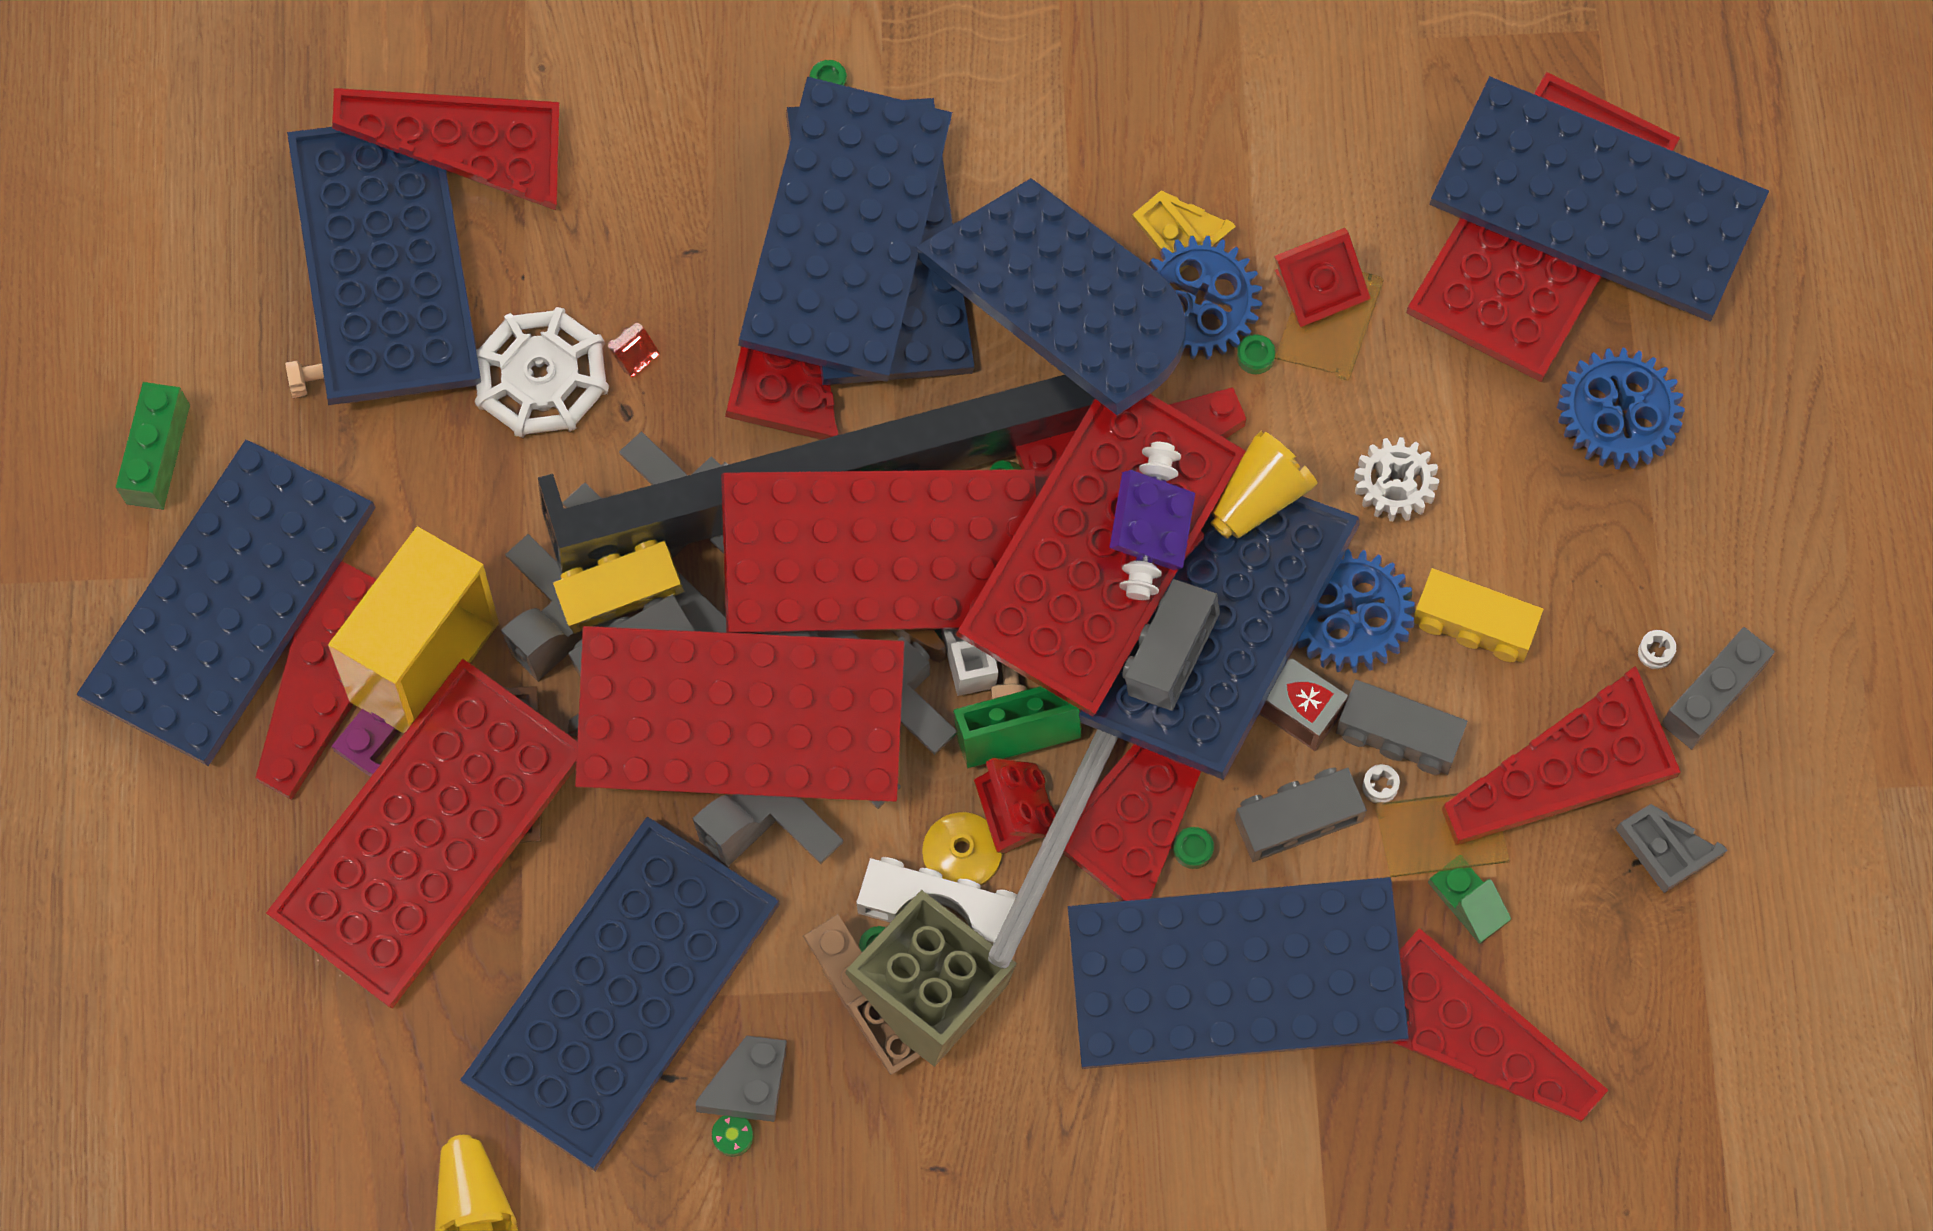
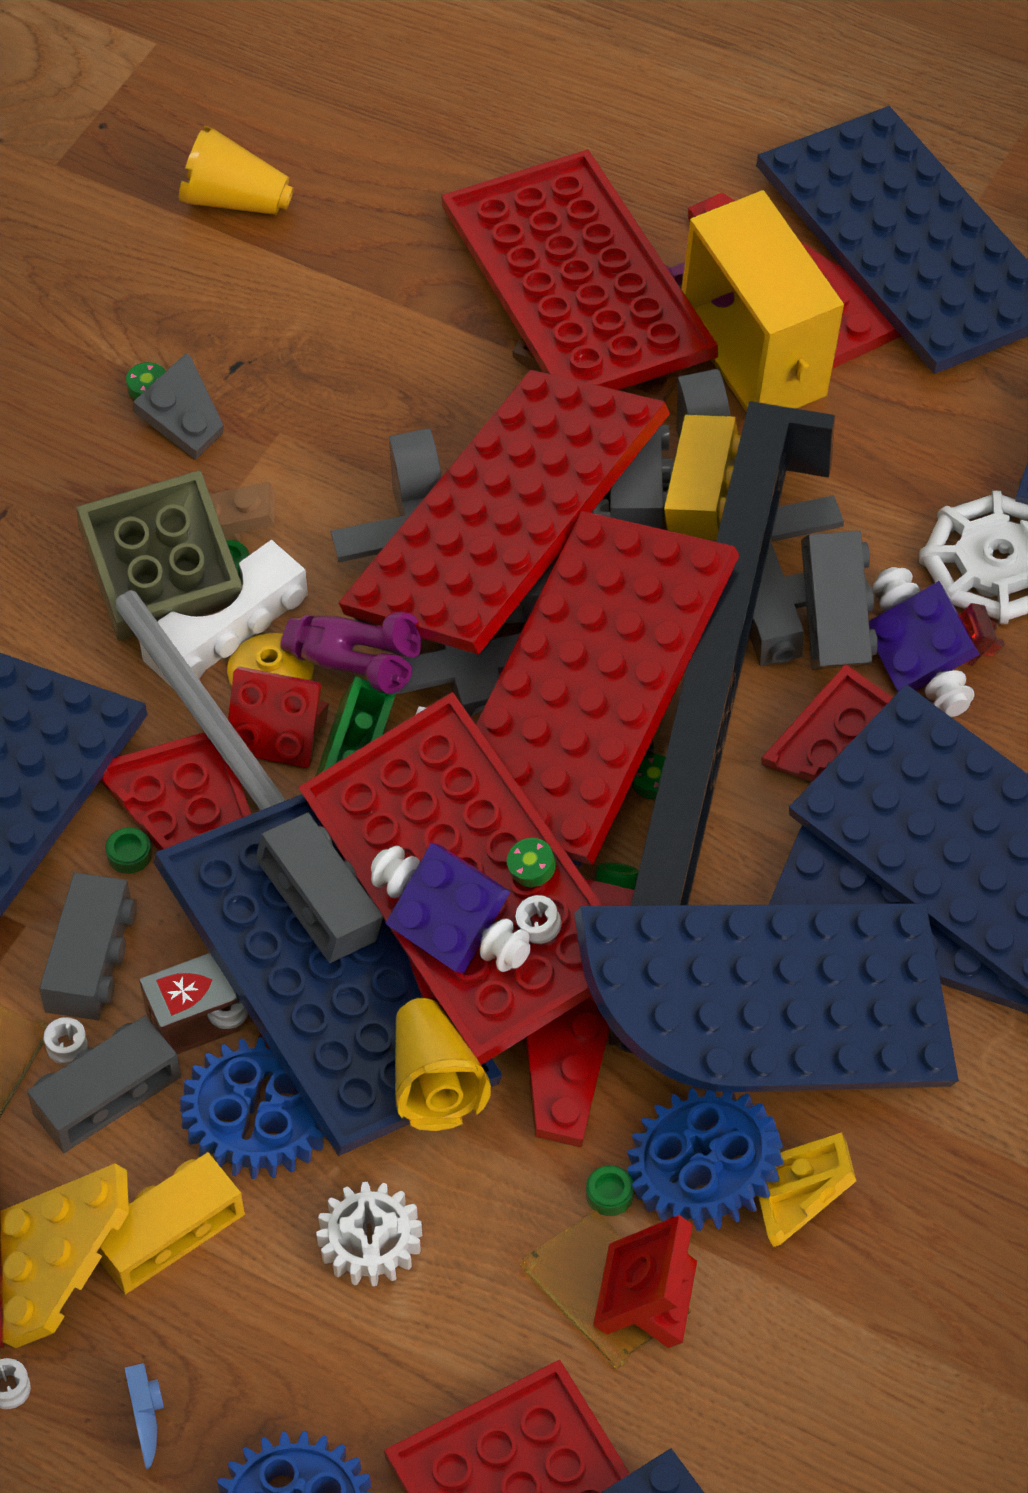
camera: 120 degrees right, 15 degrees down
dark blue plate [460,817,780,1172] -> none
none -> yellow plate [0,1163,129,1348]
none -> medium blue plate [125,1363,164,1469]
none -> magenta piece [280,611,421,694]
none -> green tile [507,838,556,887]
none -> white bush [515,895,562,944]
none -> dark grey brick [801,531,877,670]
none -> dark purple plate [869,567,980,717]

